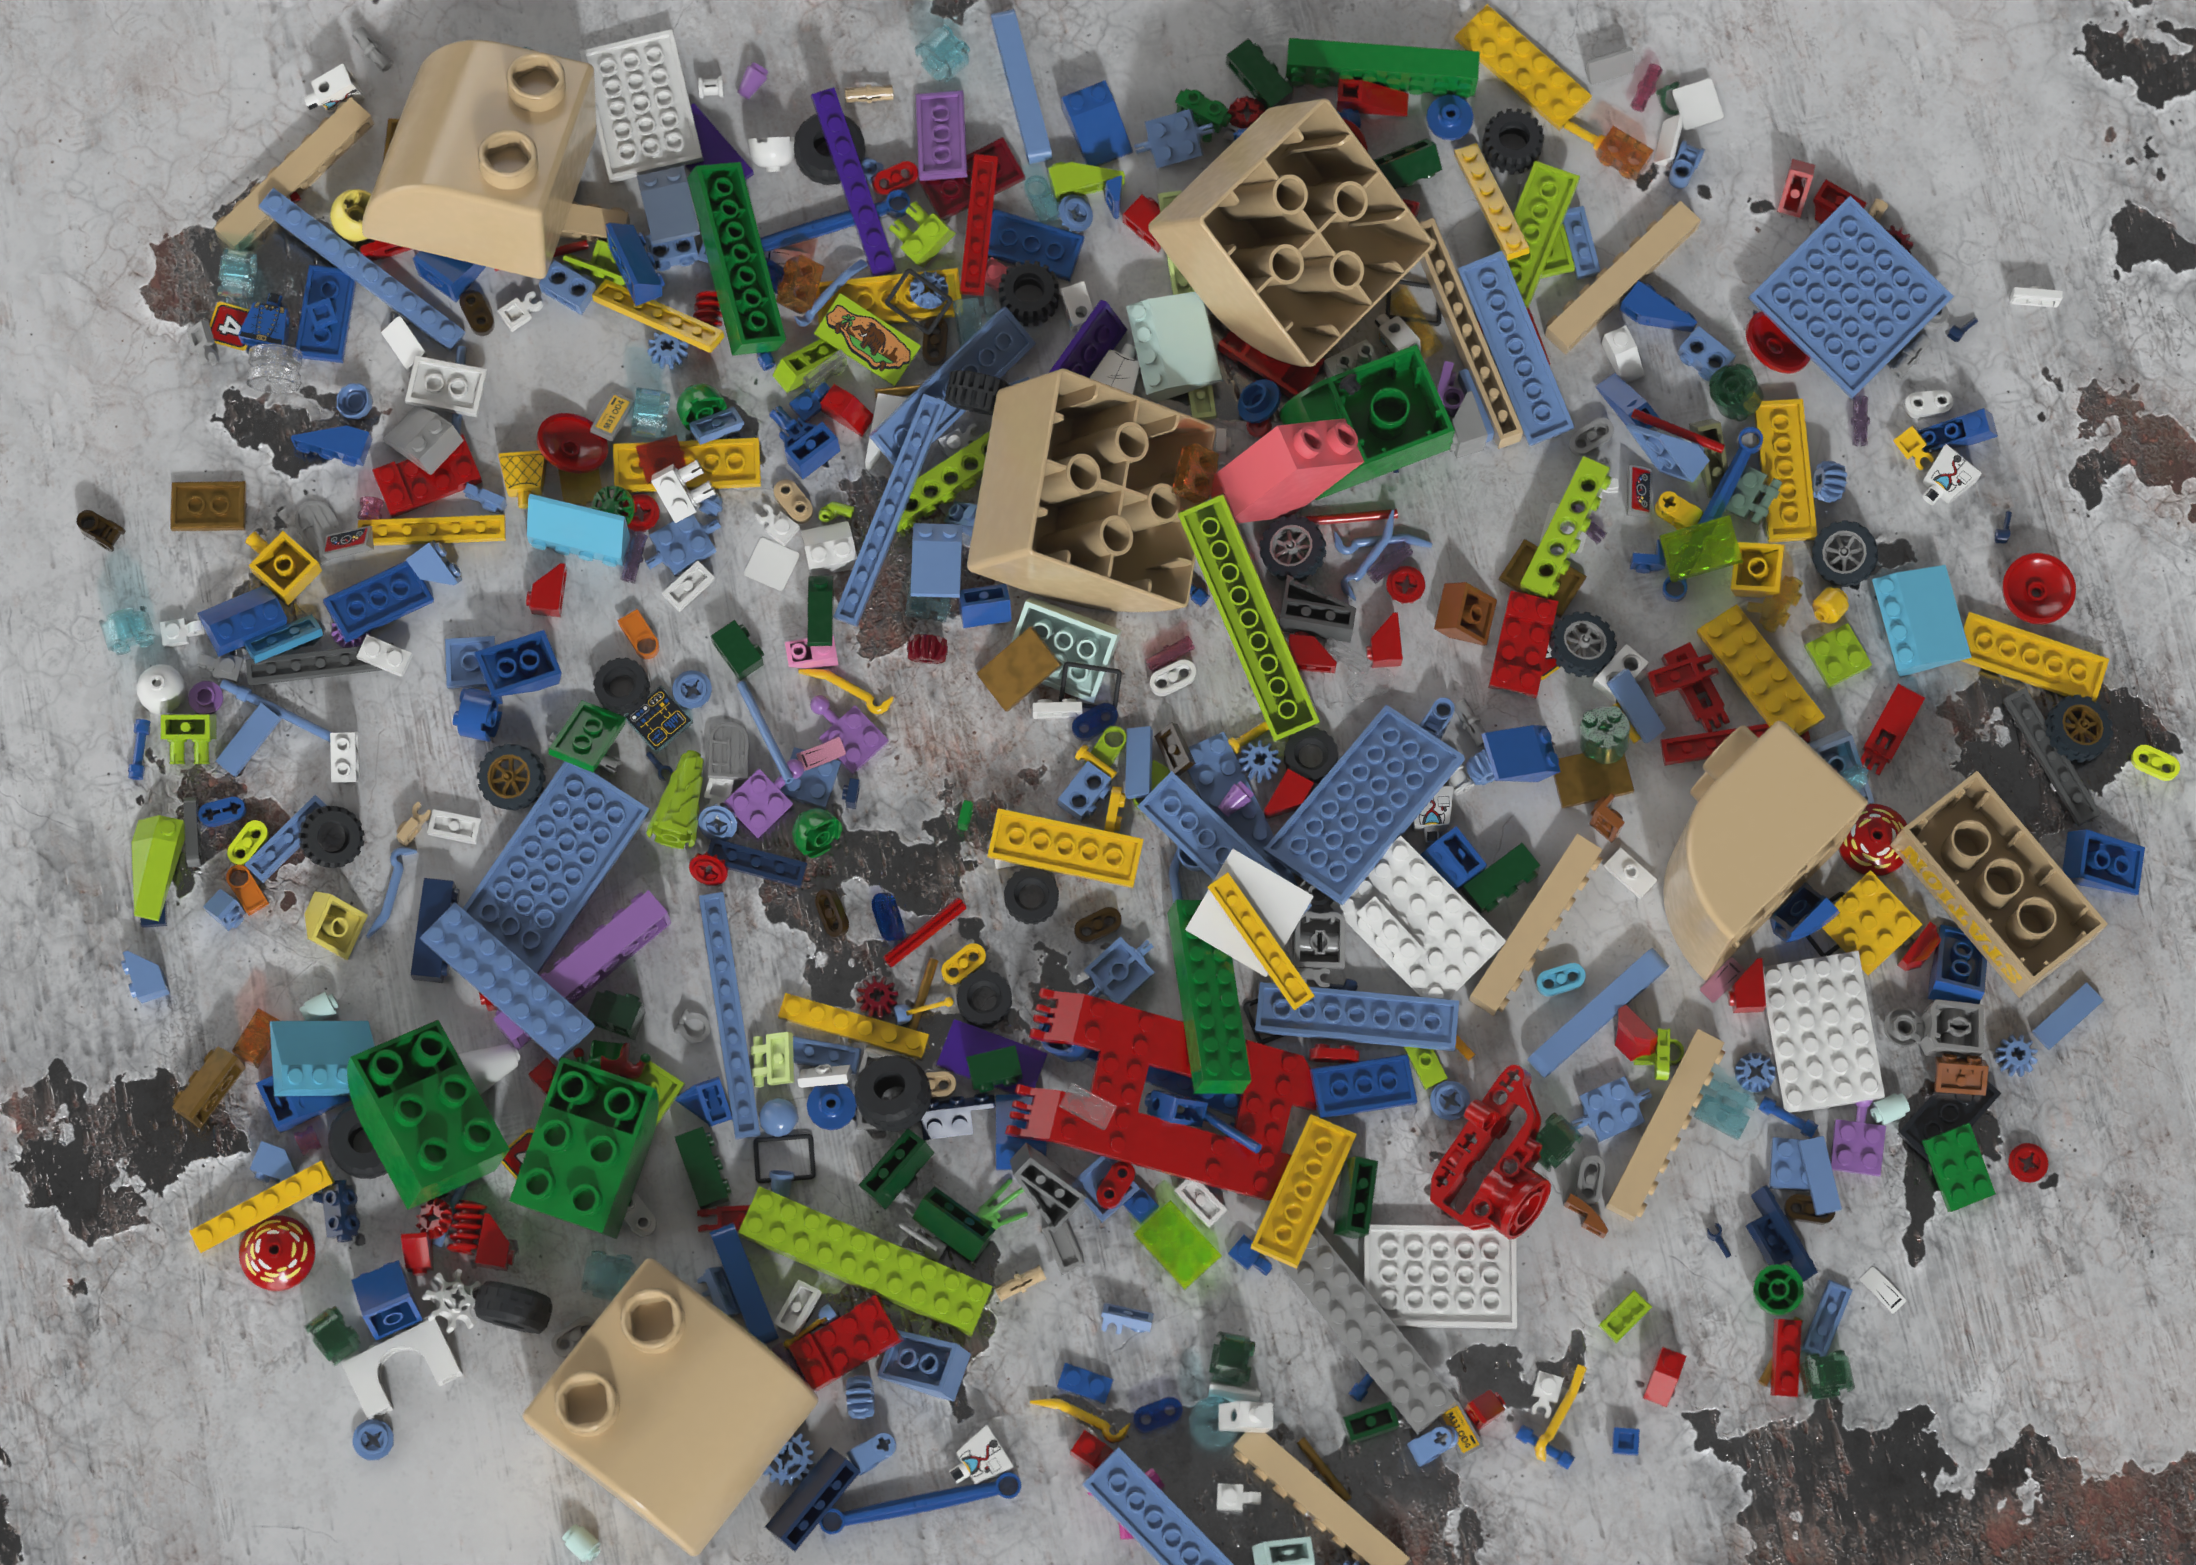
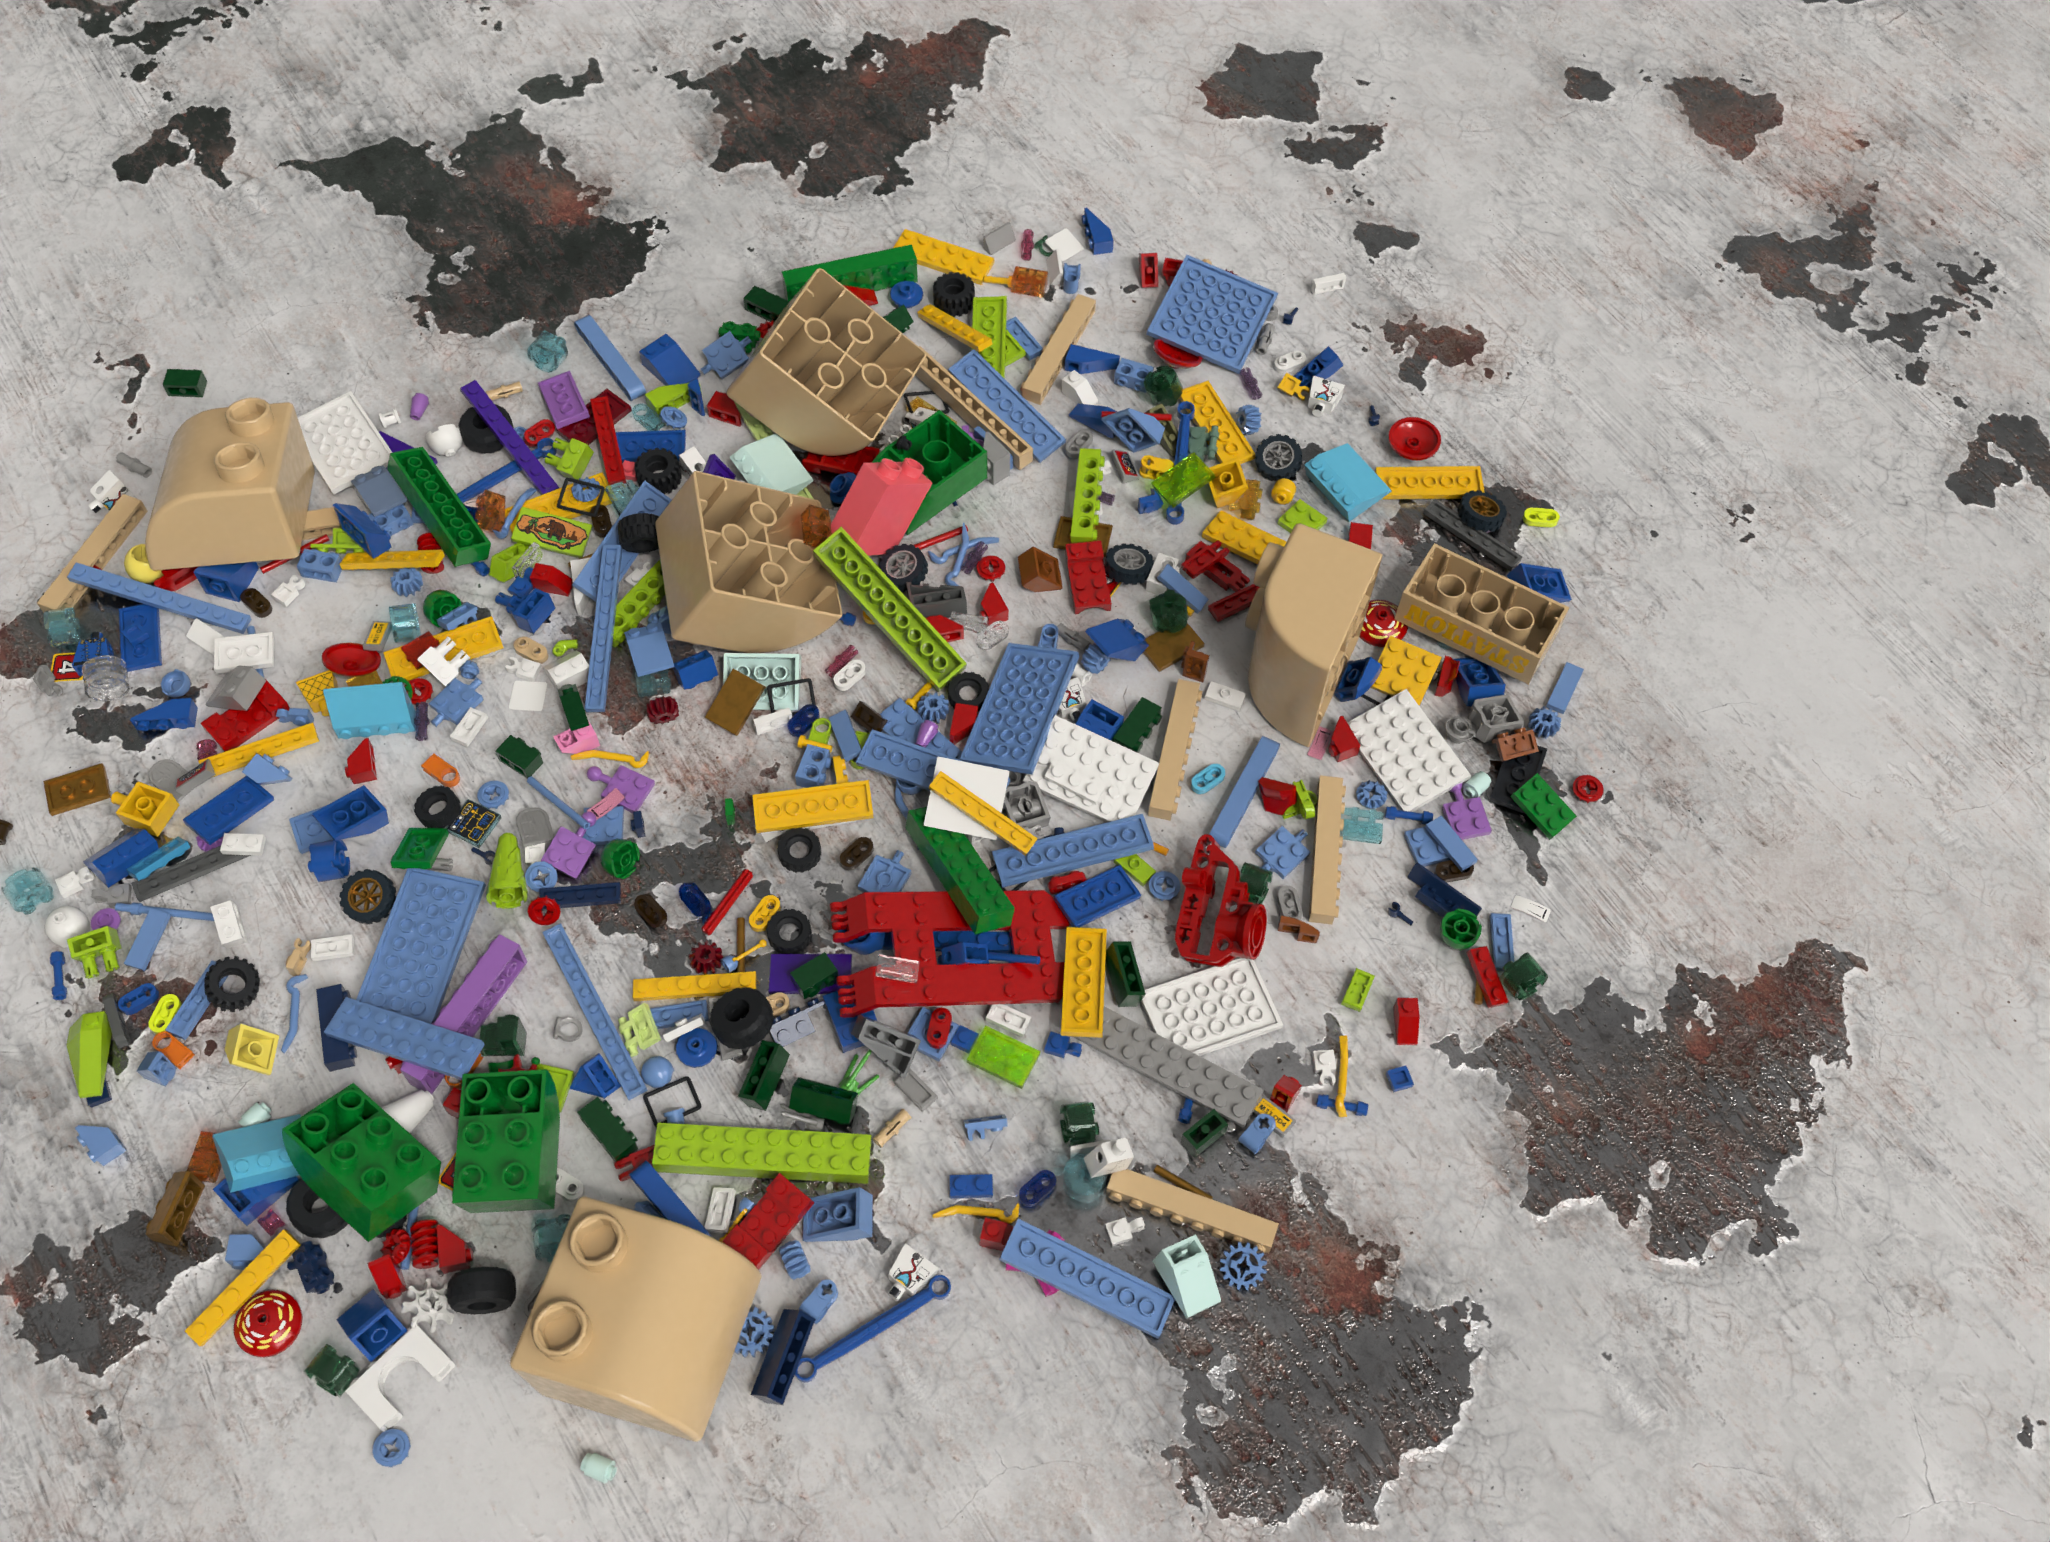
camera: 20 degrees left, 15 degrees down
none -> blue slope [1081,208,1114,255]

